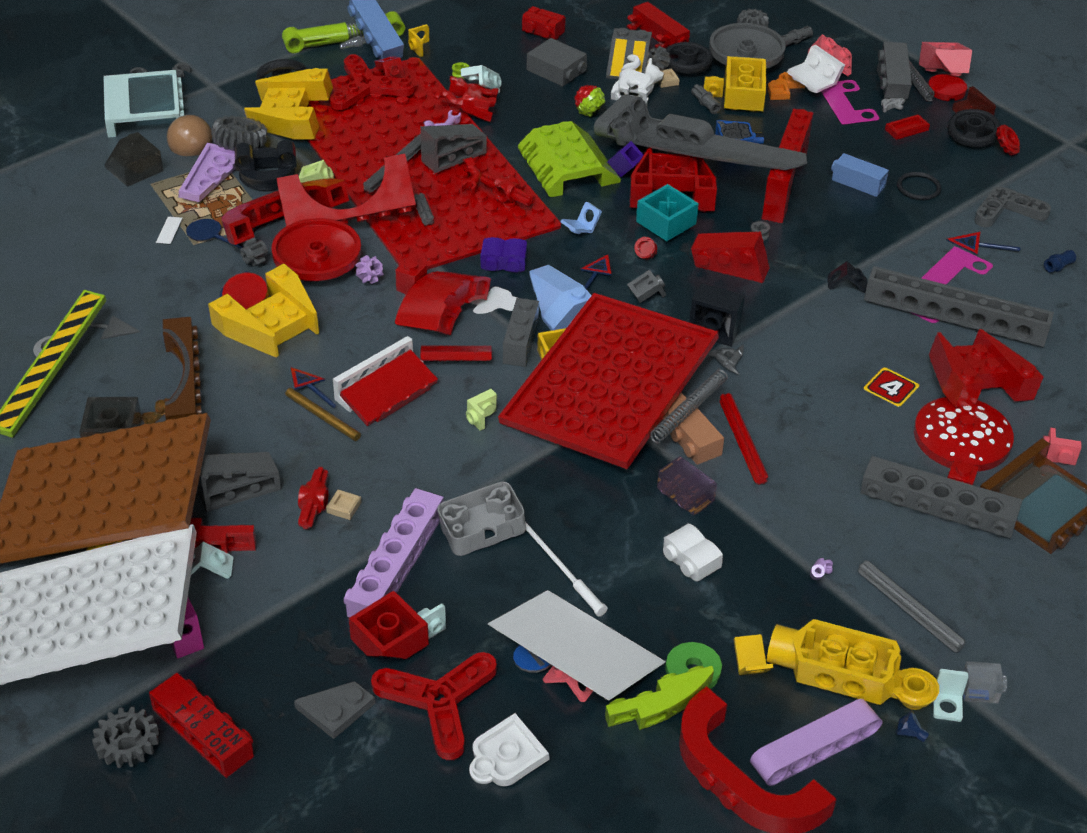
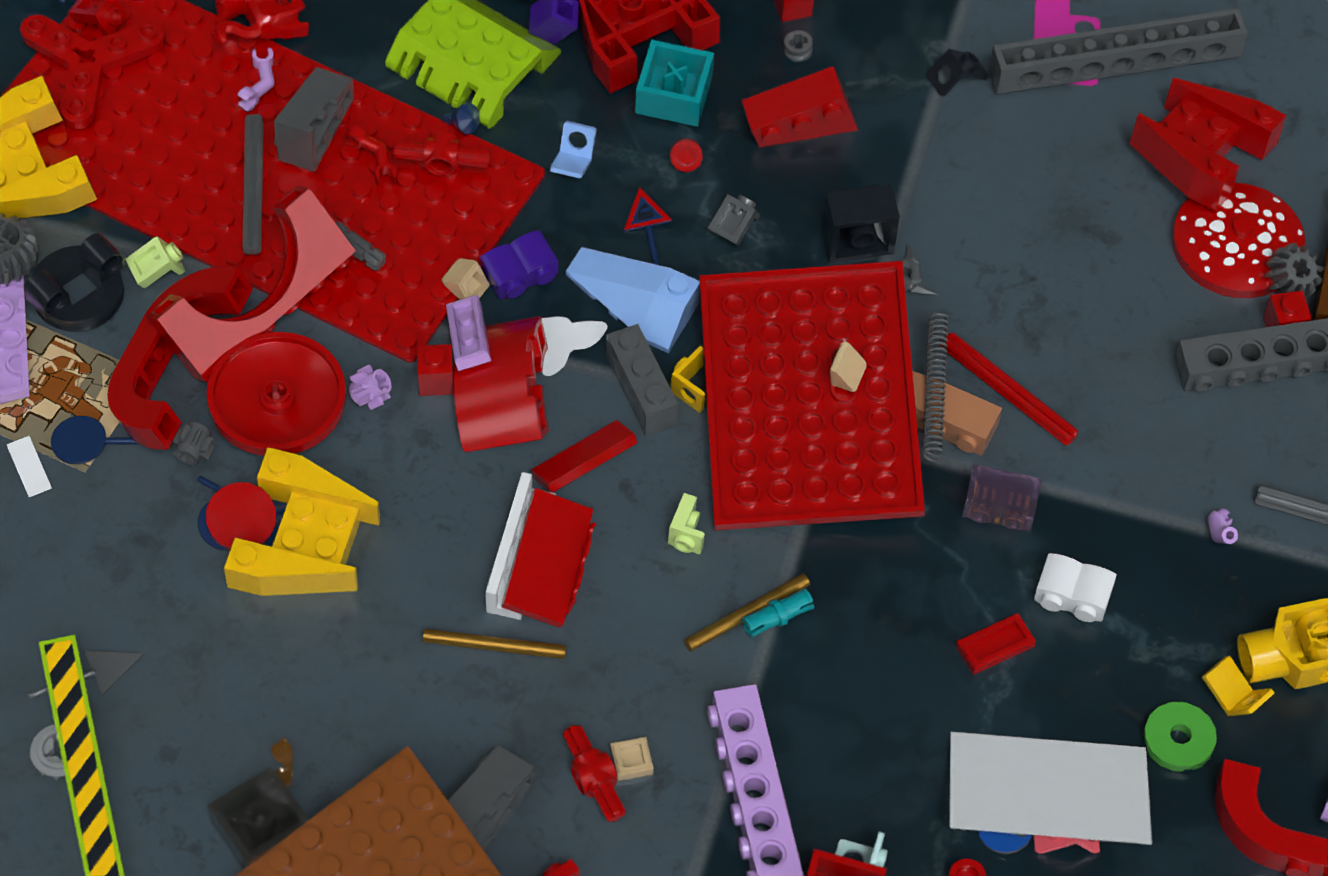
camera: 35 degrees left, 15 degrees up
reddish brown arch [163,317,202,420] -> none
dark blue piece [290,367,336,408] -> none
light grey axle [437,482,526,556] -> none
white piece [525,522,608,617] -> none
lime slope [605,666,714,730] -> none
sticker [864,367,919,407] -> none
none -> tan slope [442,258,490,300]
none -> dark blue rock [443,102,480,134]
none -> lavender tile [446,295,491,371]
none -> pearl gold bar [684,573,810,652]
none -> teal pin [741,588,814,638]
none -> tan slope [830,341,866,392]
none -> red tile [956,613,1036,675]
none -> dark grey gear [1264,243,1324,297]

